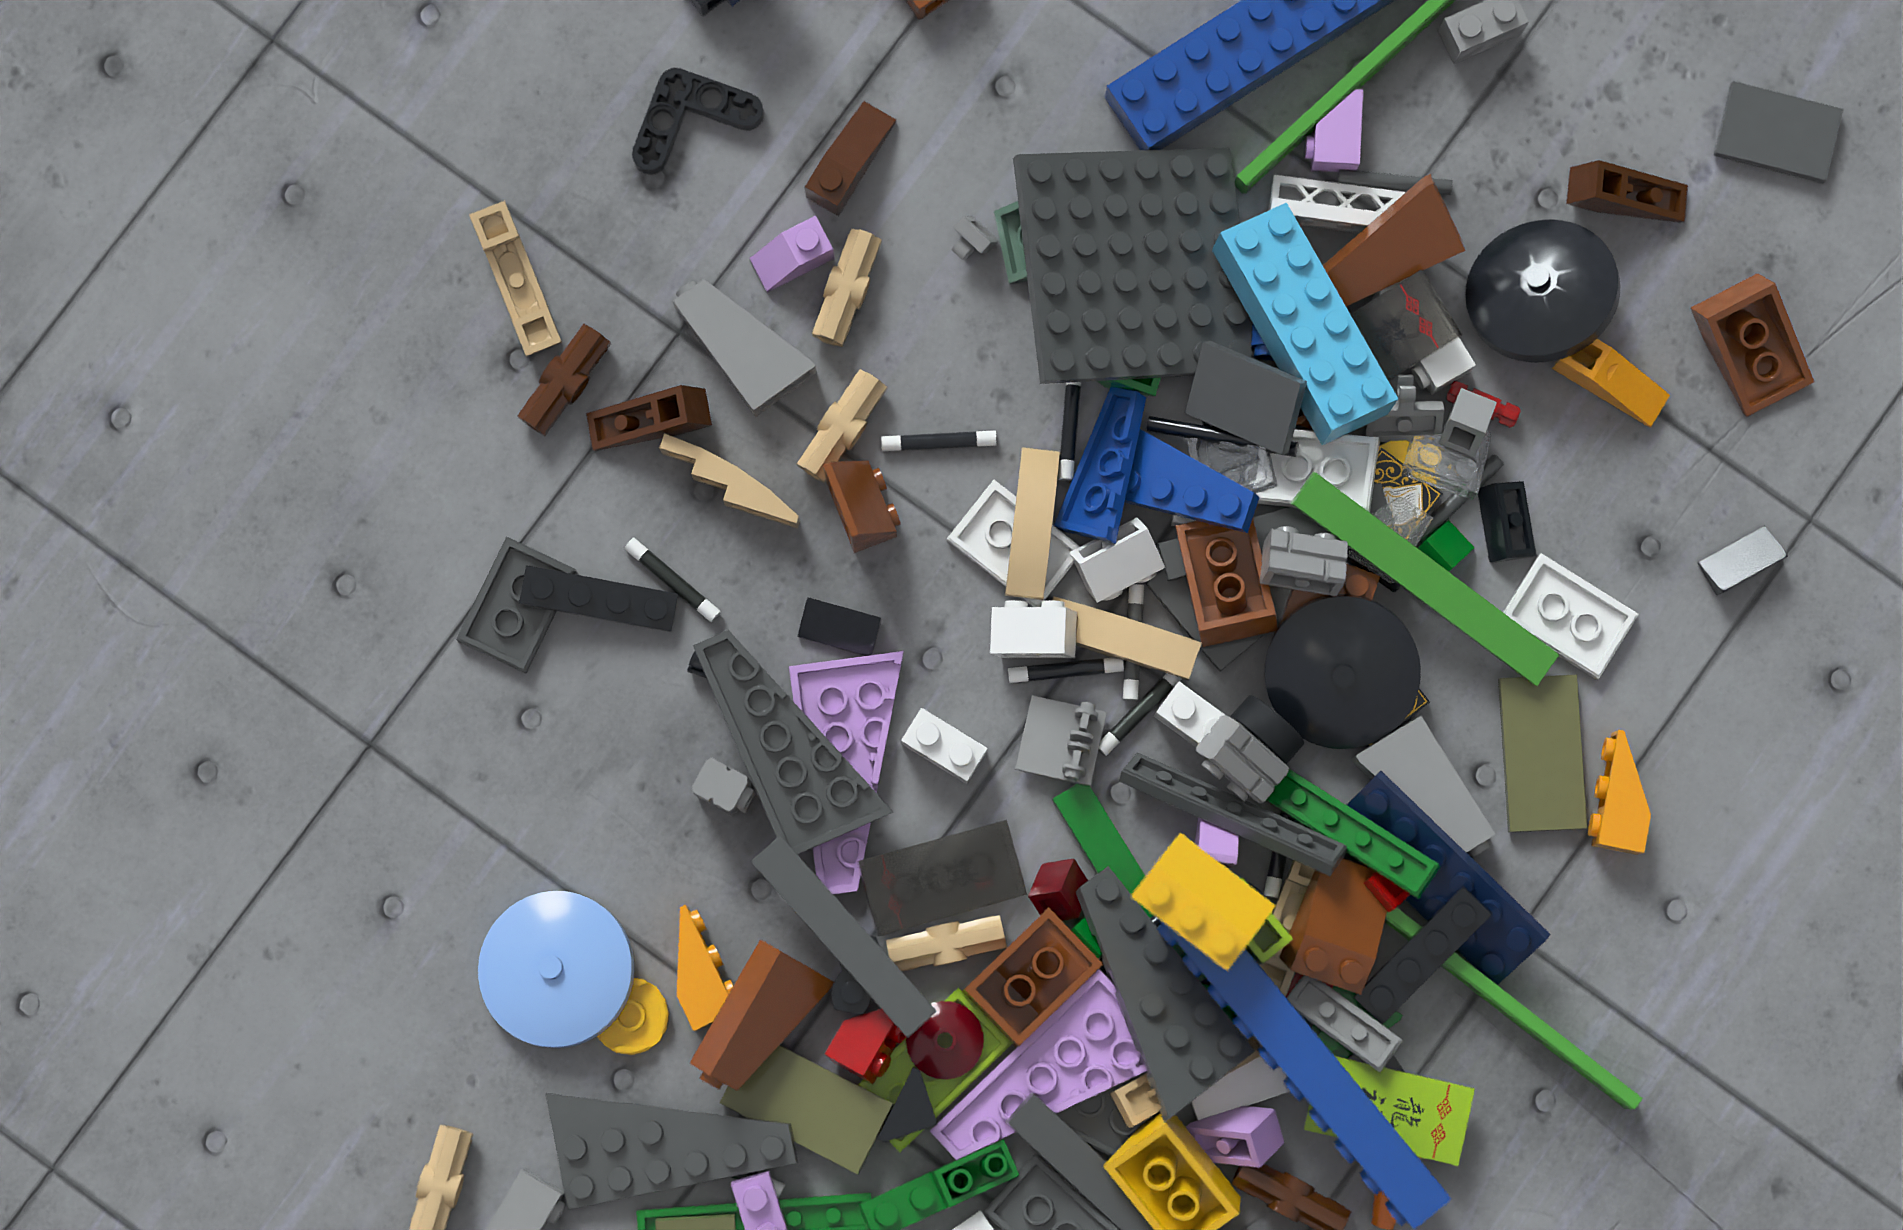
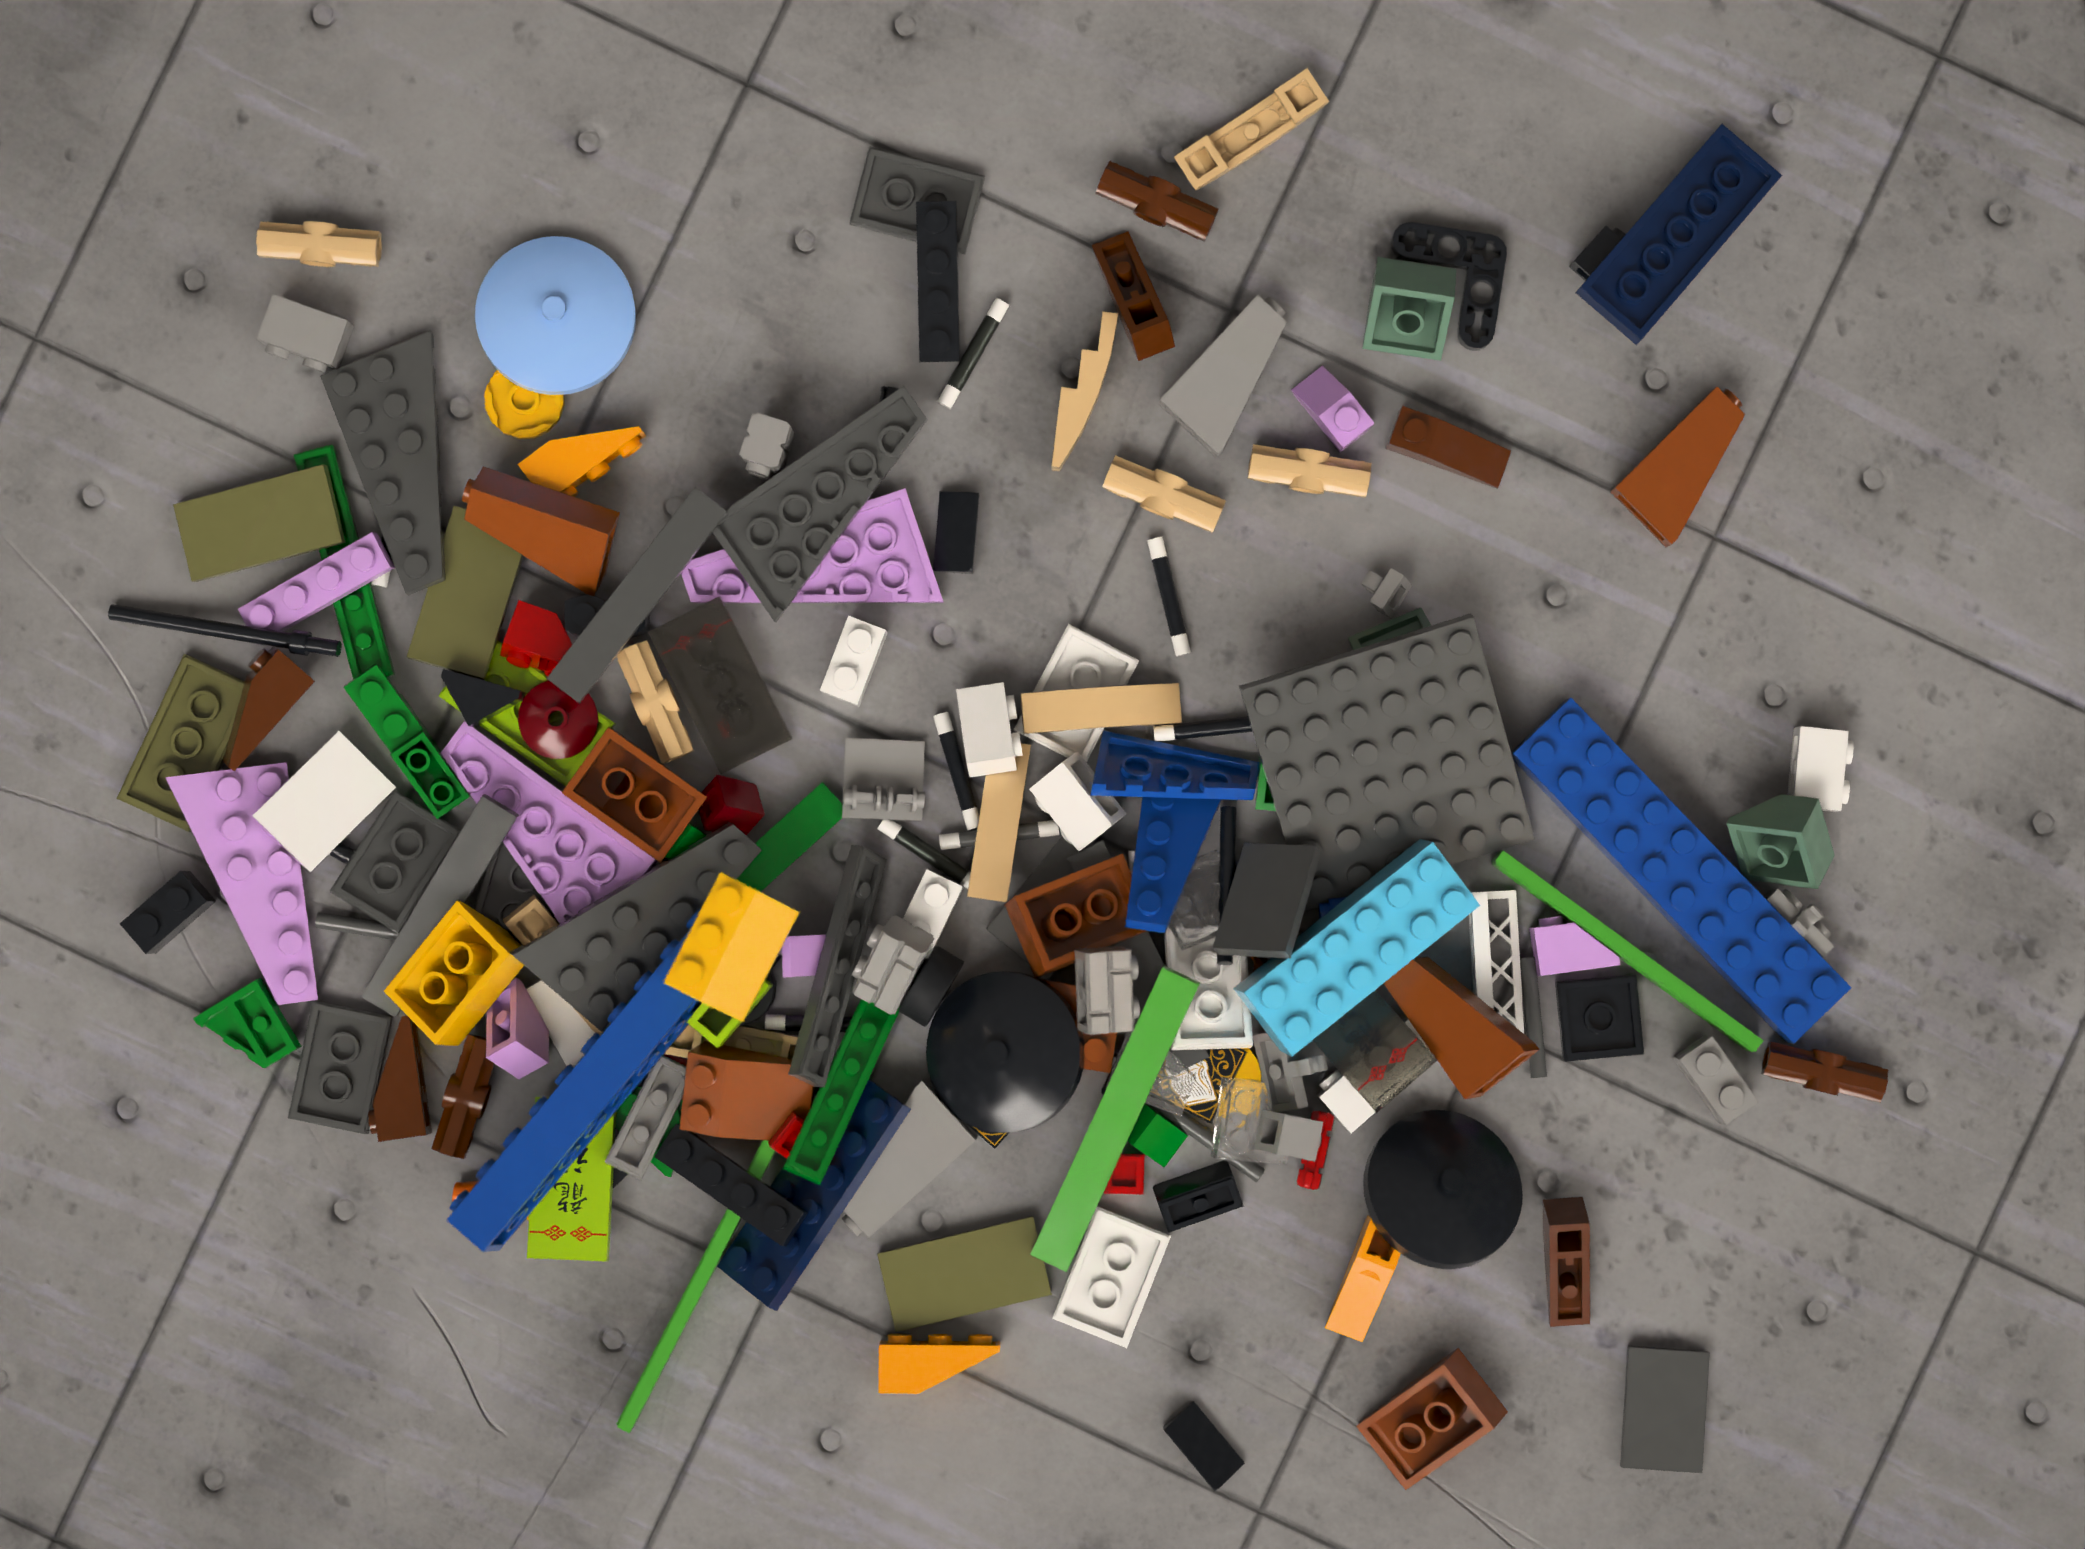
camera: 85 degrees right, 5 degrees up
dark orange slope [823,460,901,553] -> none
none -> red tile [1104,1153,1145,1195]
none -> sand green slope [1362,257,1456,361]
none -> black tile [1555,974,1644,1062]

